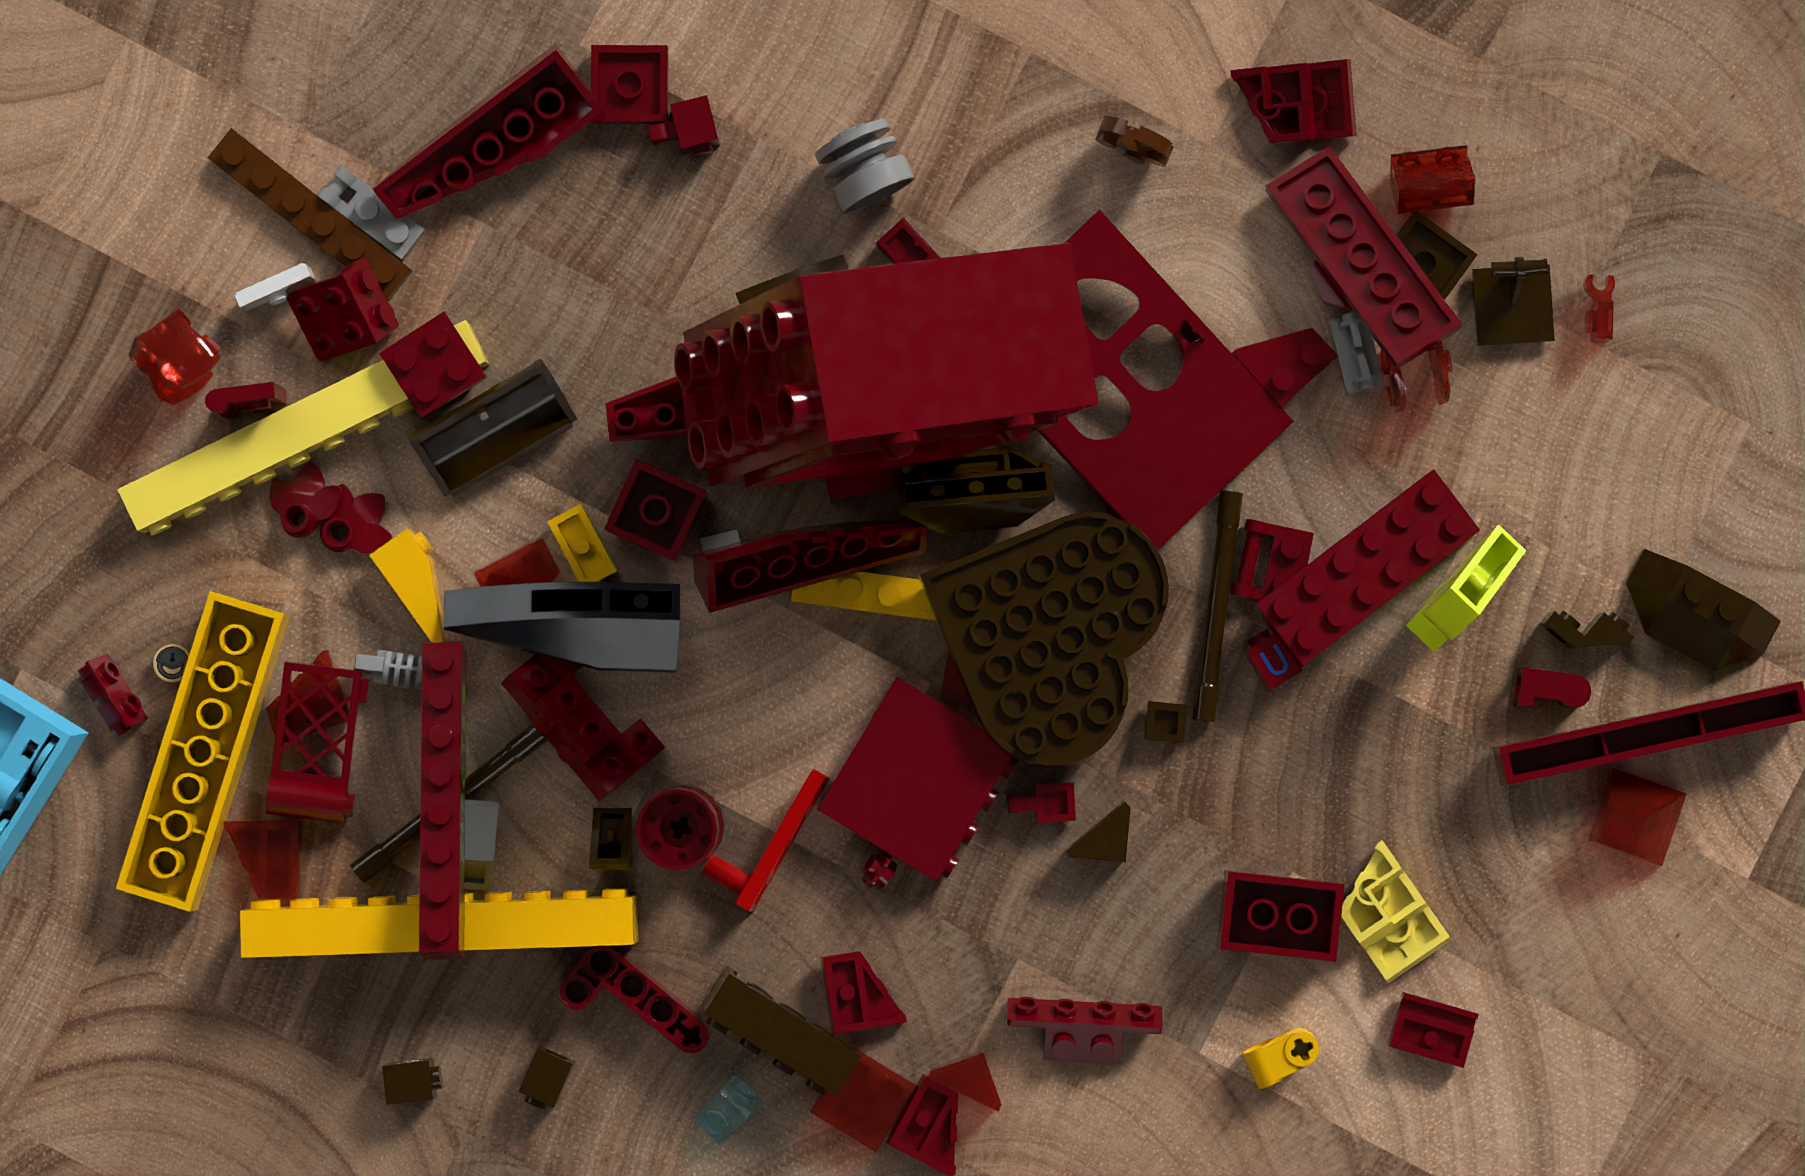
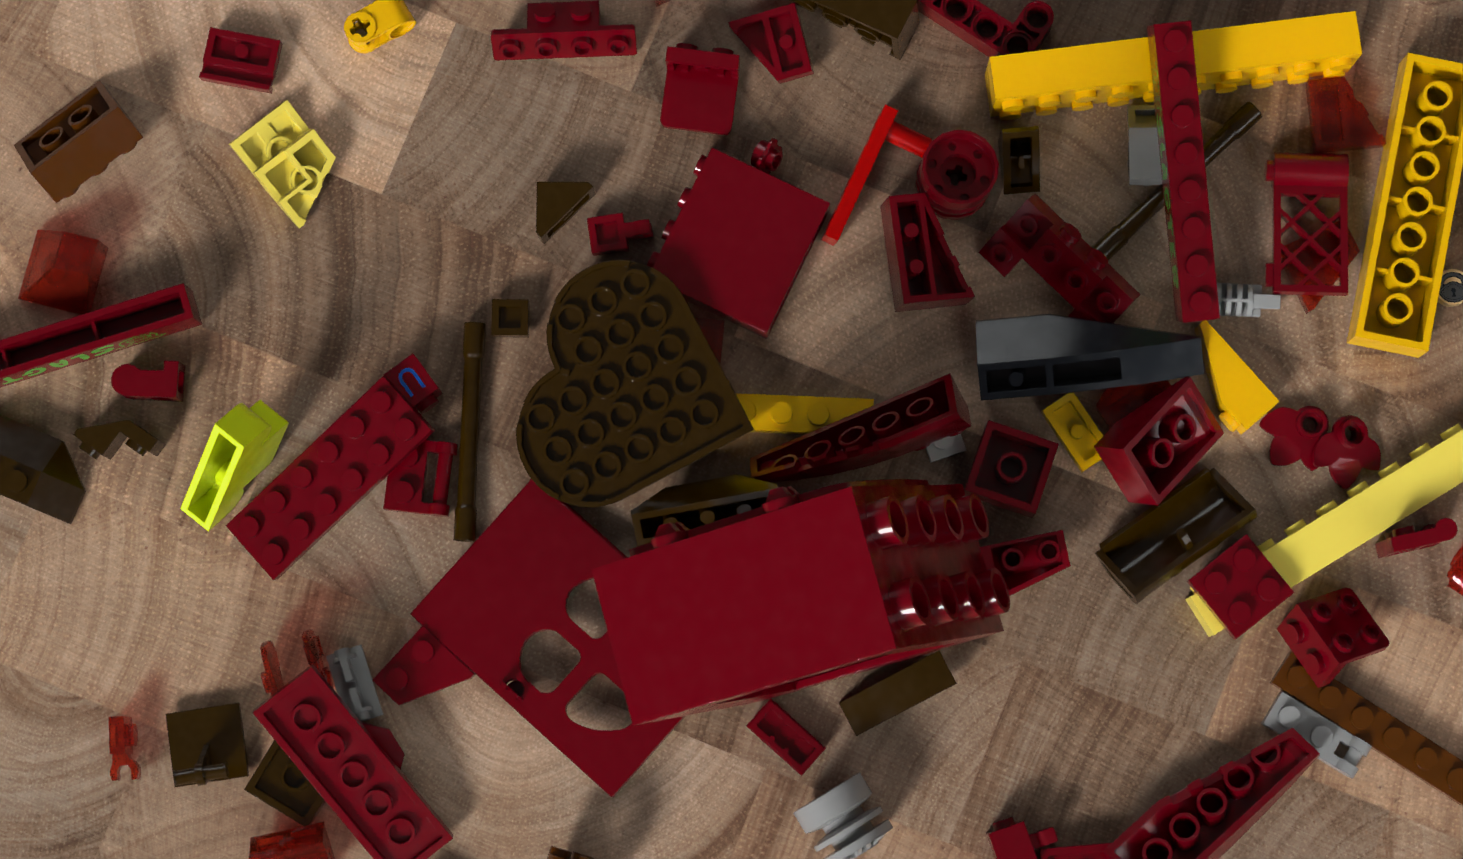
camera: 175 degrees left, 5 degrees down
white plate [235,263,316,312] -> none
dark red brick [1216,870,1345,962] -> none
none -> reddish brown slope [14,80,143,203]
none -> dark red bracket [660,43,740,135]
none -> dark red wedge [880,193,975,312]
none -> dark red slope [1094,376,1224,506]

